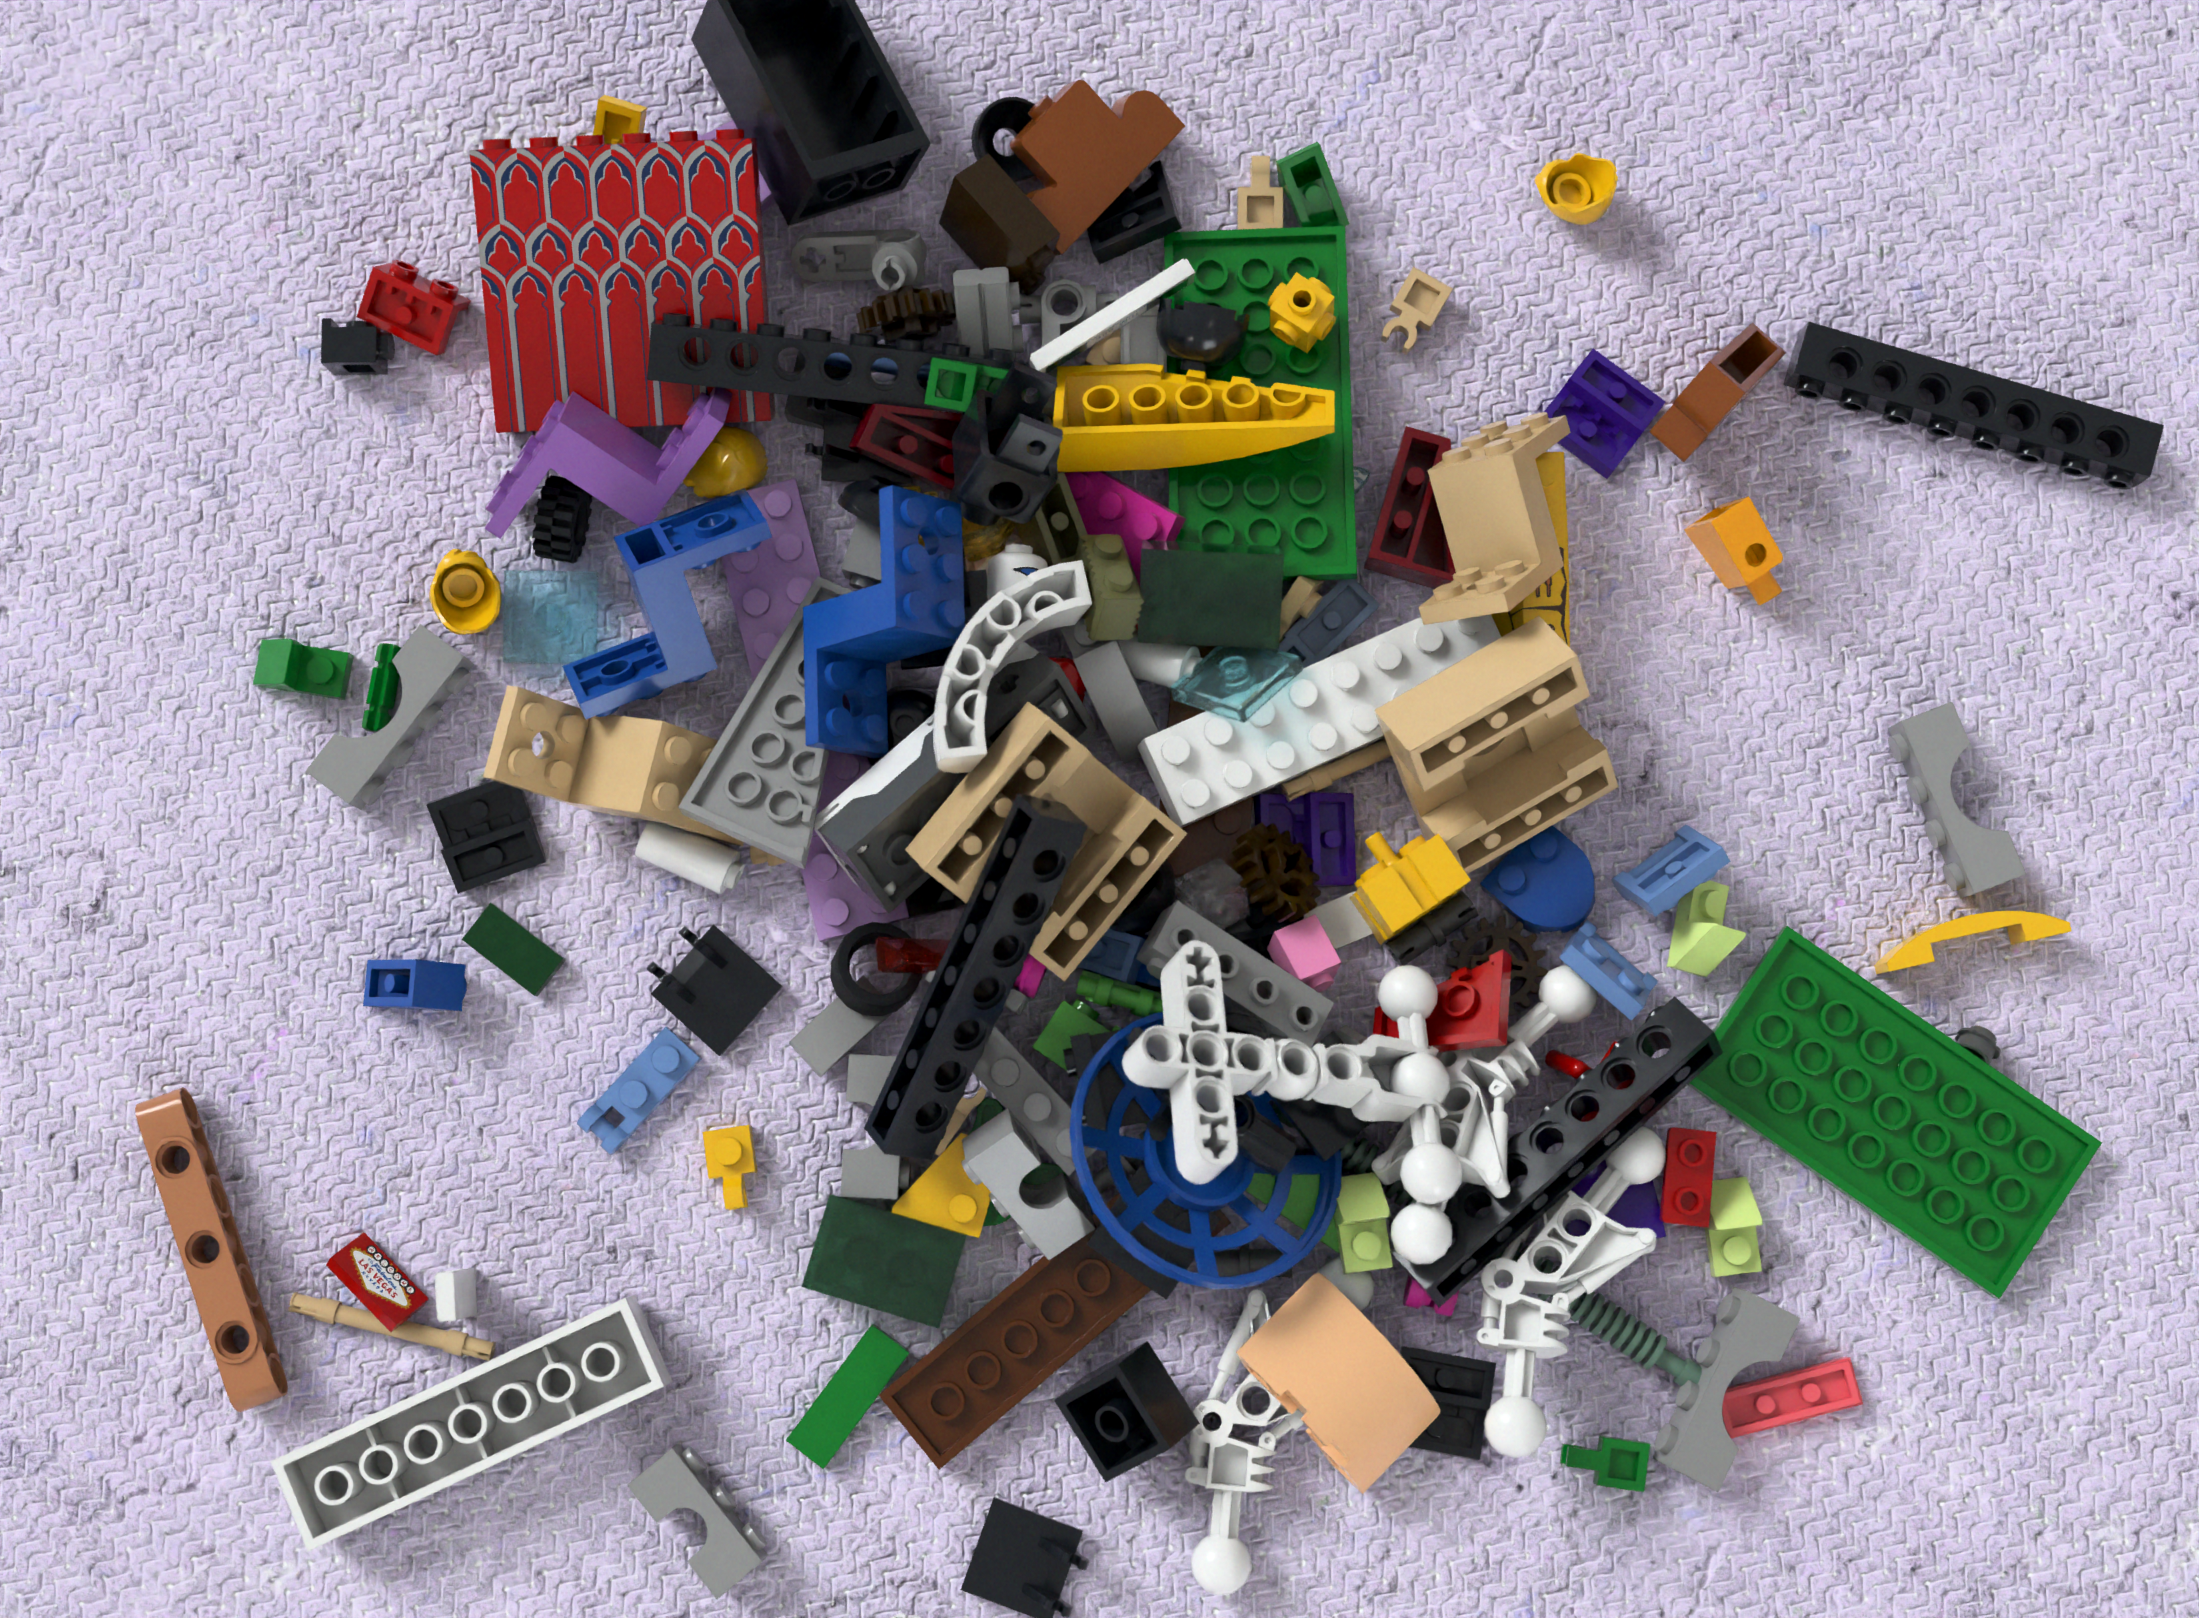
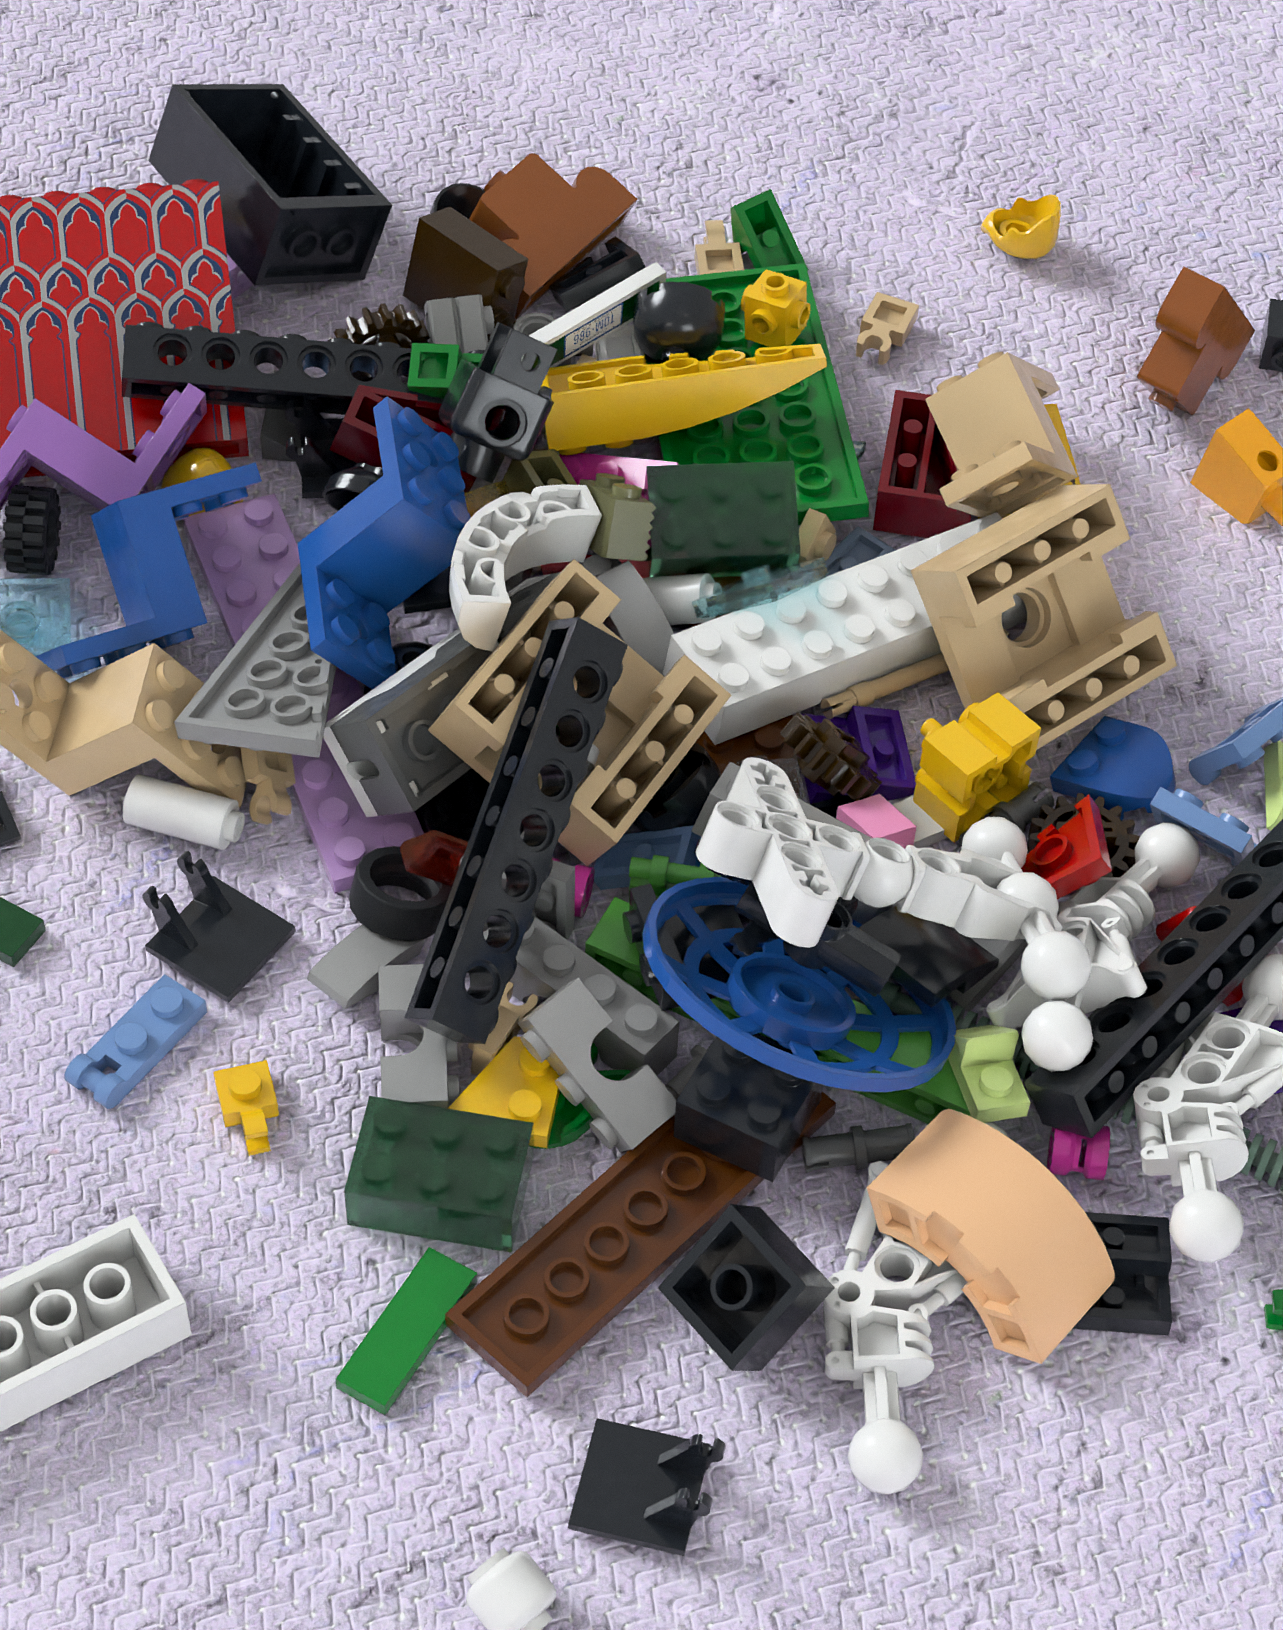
camera: 10 degrees left, 30 degrees down
light grey arch [627,1443,768,1599] -> none
light grey piece [791,229,927,291] -> none
dark purple slope [1544,348,1666,479] -> none

